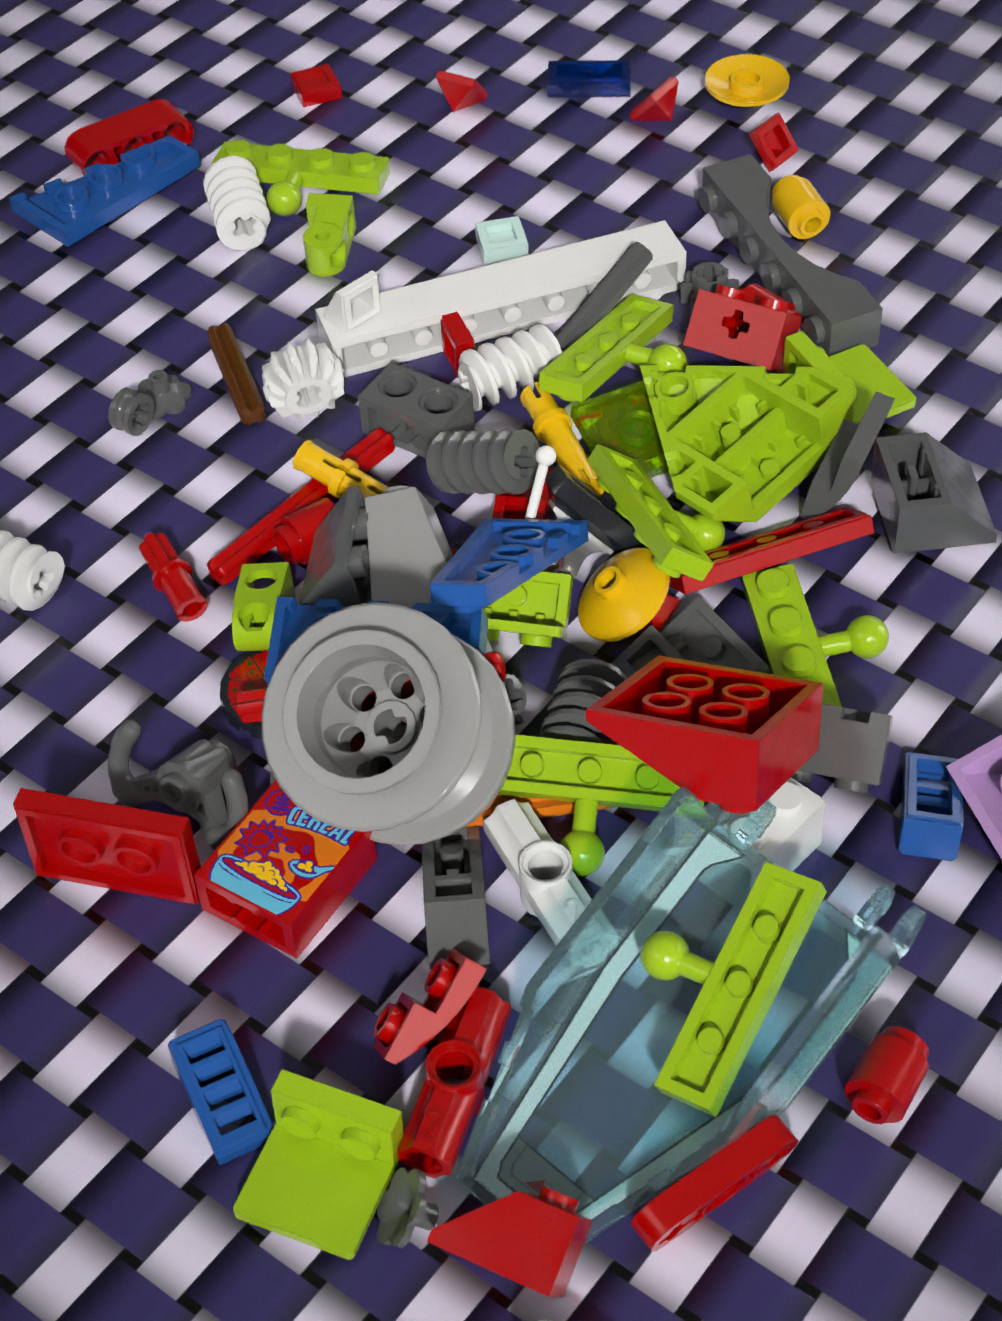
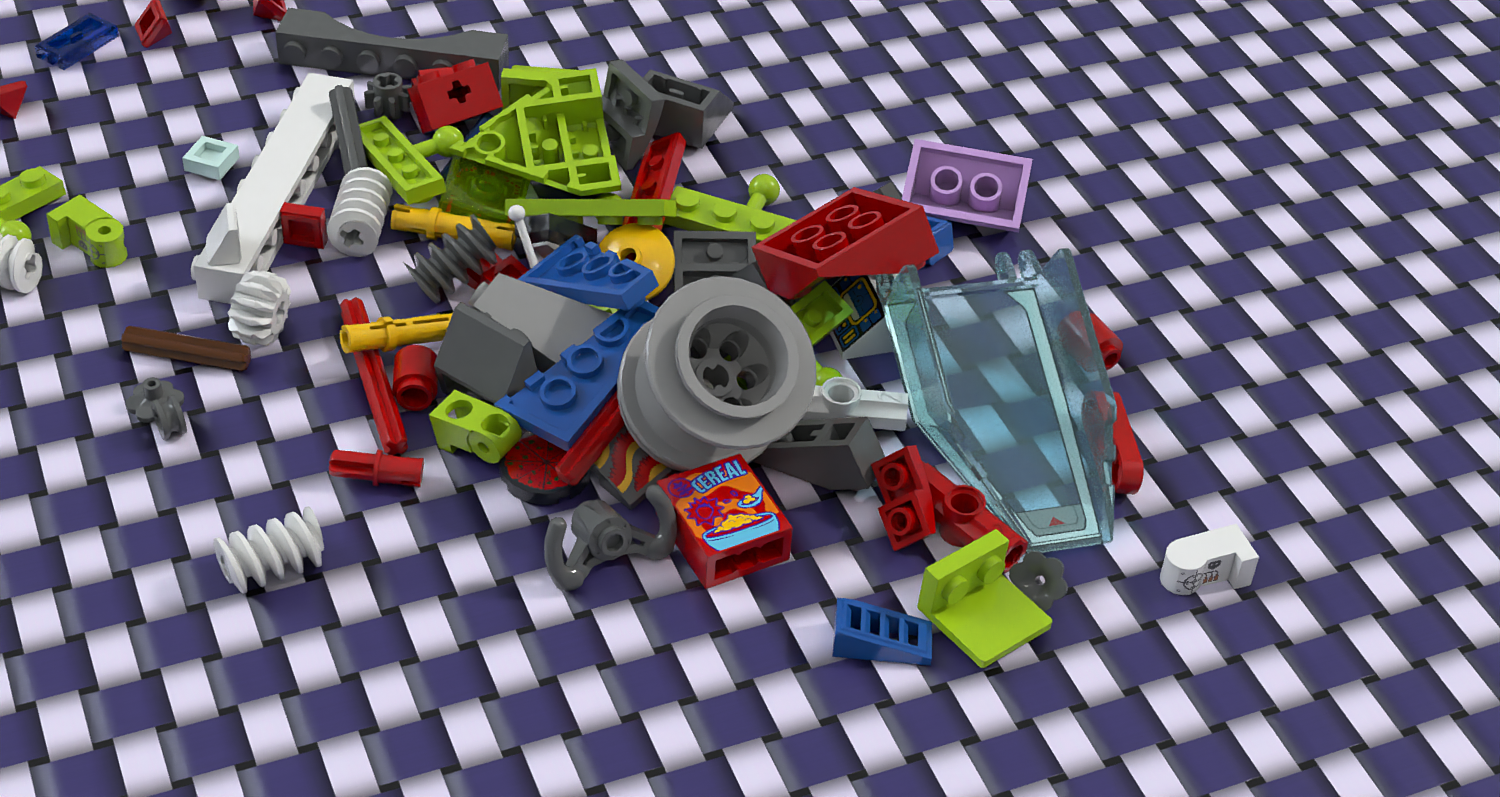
camera: 65 degrees left, 5 degrees down
red tile [13,788,201,905] -> none
dark grey brick [358,362,475,458] -> none
red slope [427,1185,593,1297] -> none
lime plate [640,861,827,1117] -> none
yellow brick [772,175,830,239] -> none

